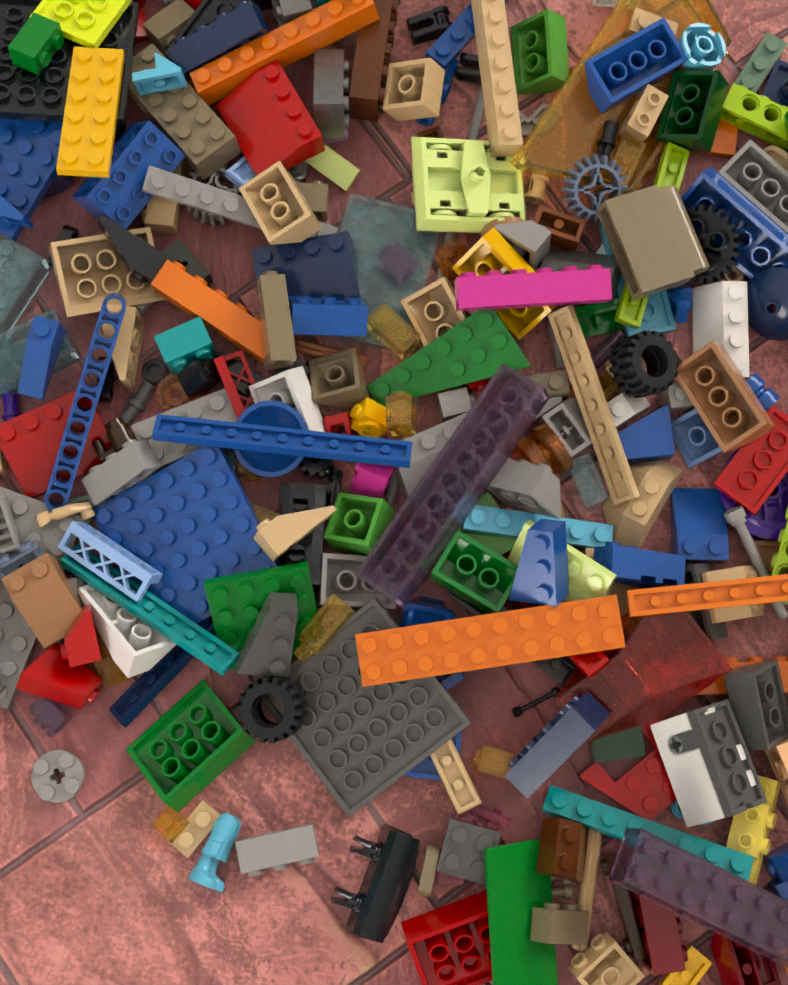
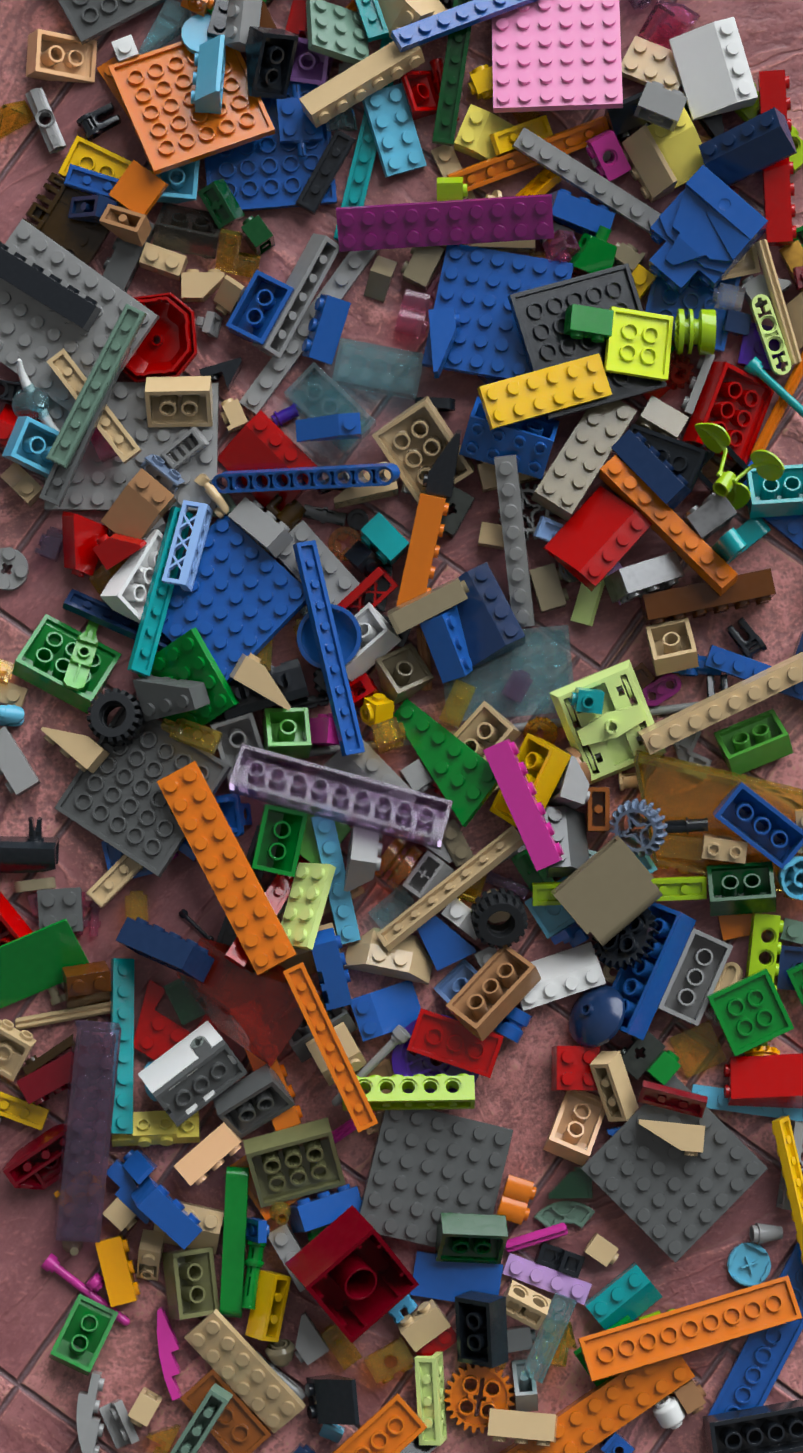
camera: 70 degrees right, 5 degrees up
medium azure slope [132,52,187,96] -> none
tan slope [239,160,322,245] -> none
wedge [509,519,569,607] -> none
dark tan brick [530,902,589,945] -> none
none -> tan slope [41,727,110,773]
none -> bright green piece [63,620,99,691]
none -> tan brick [478,522,504,550]
none -> teal brick [570,687,605,714]
none -> magenta plate [642,673,681,707]

